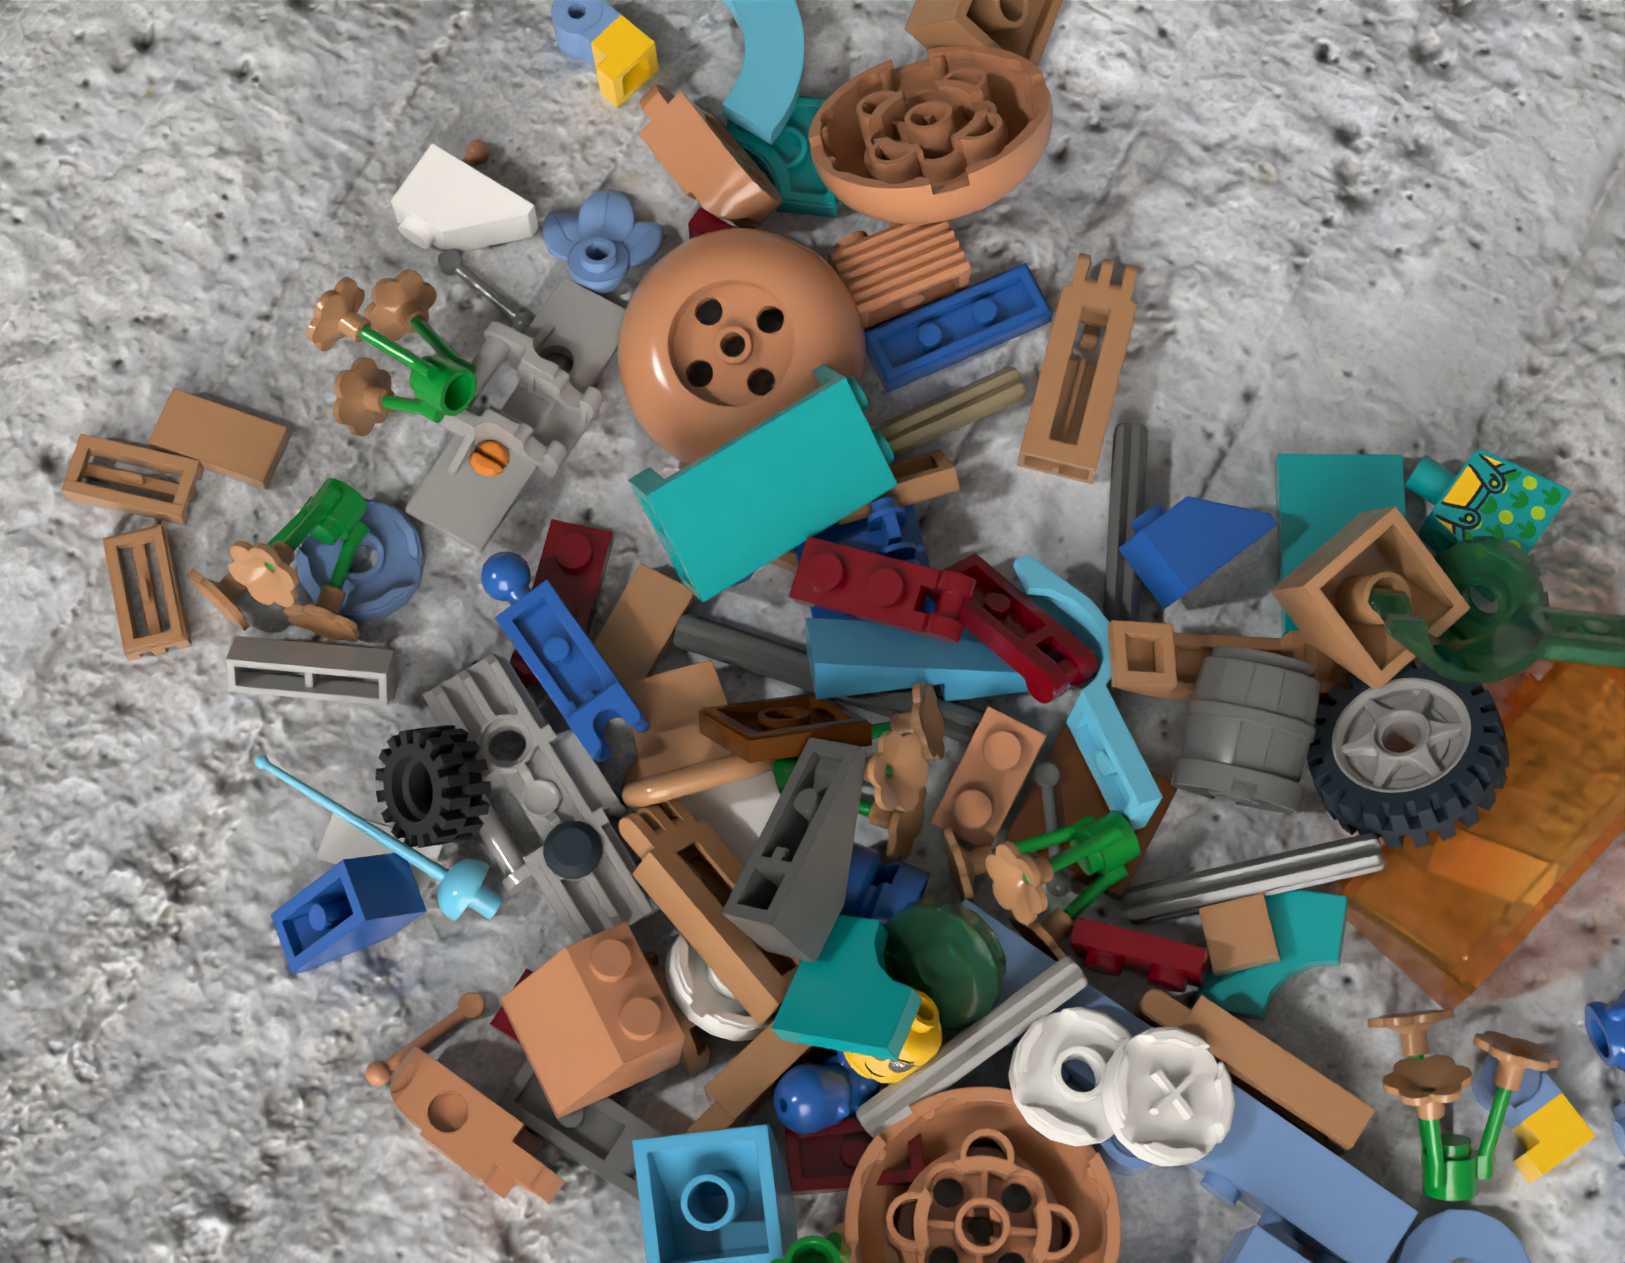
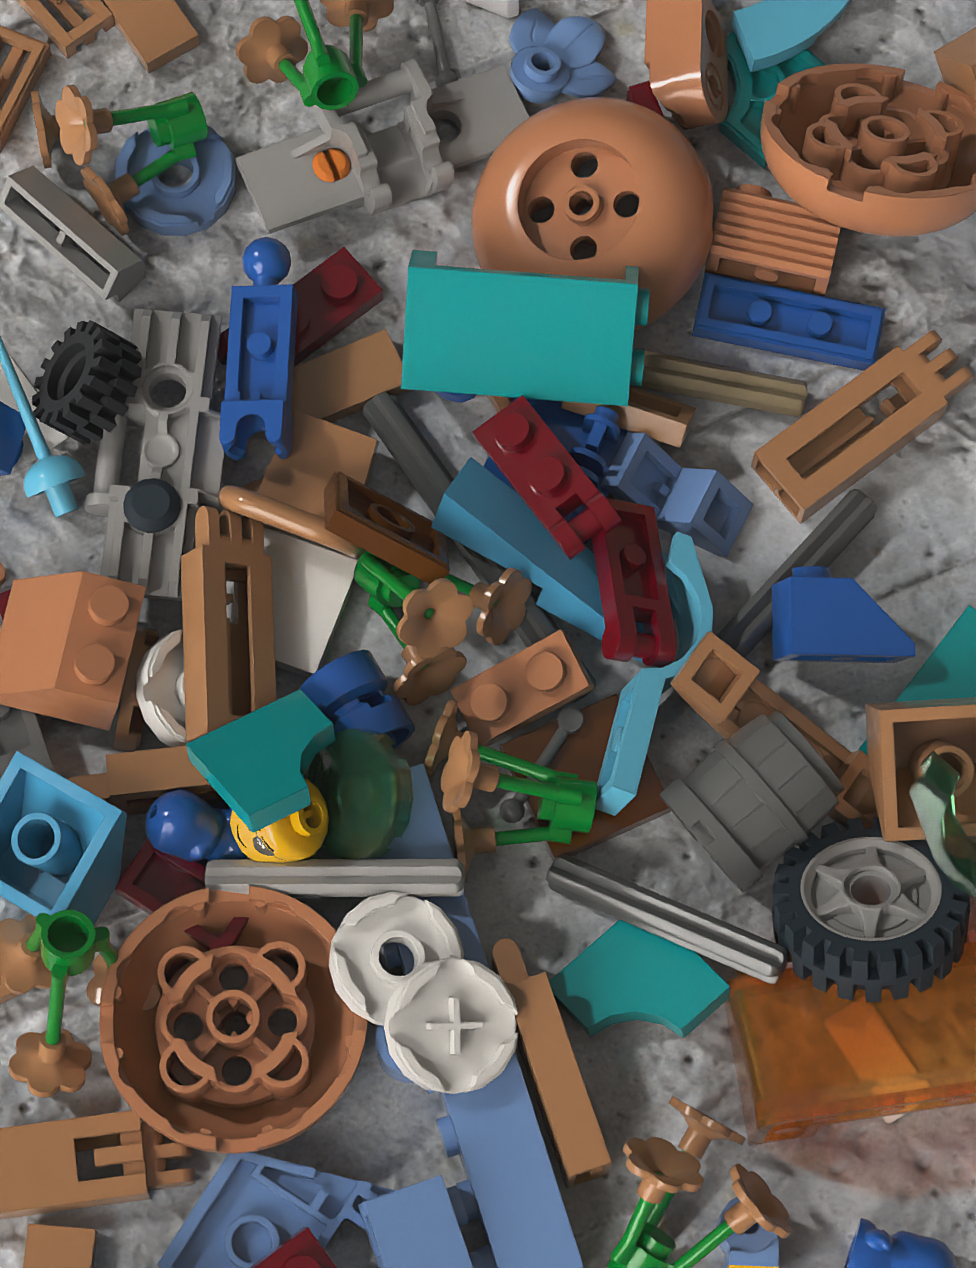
camera: 35 degrees right, 0 degrees up
dark grey slope [722,737,867,963] -> none
dark red plate [1069,916,1211,993] -> none
medium nougat tile [1198,893,1281,977] -> none
none -> medium blue slope [601,432,753,557]

